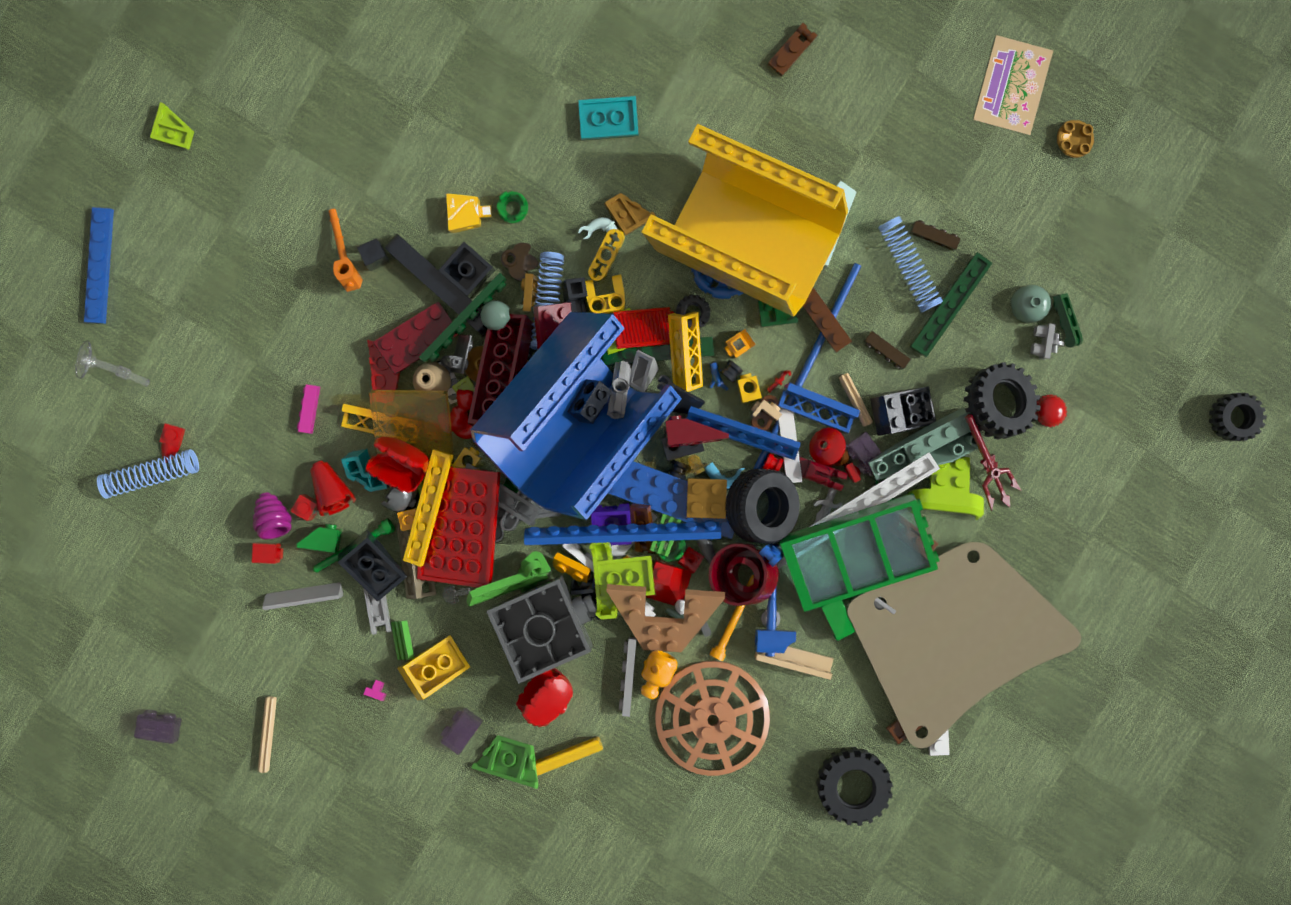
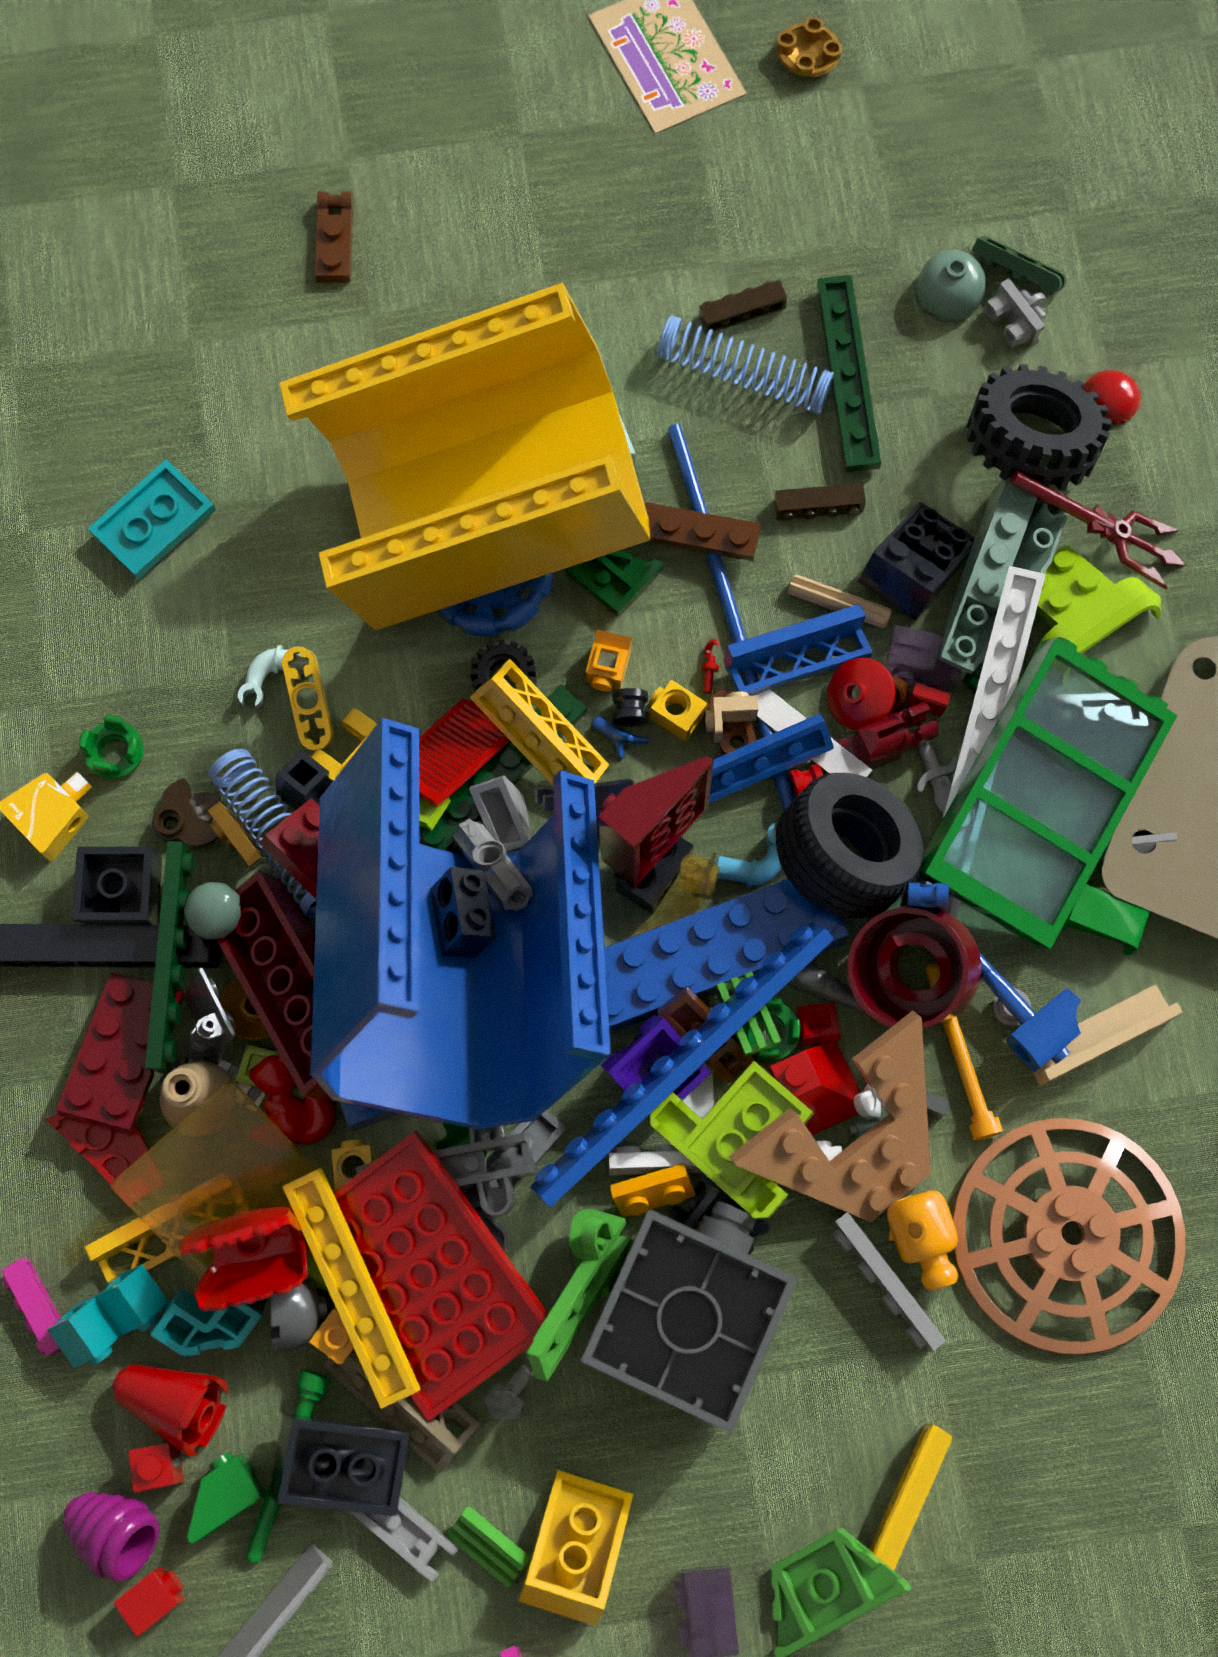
camera: 40 degrees left, 15 degrees down
red animal [516,668,573,727] -> none
pearl gold wing [604,193,656,236] -> none
black wheel [667,460,690,480] -> none
pearl gold plate [686,478,727,519] -> none
none -> teal brick [47,1264,169,1368]

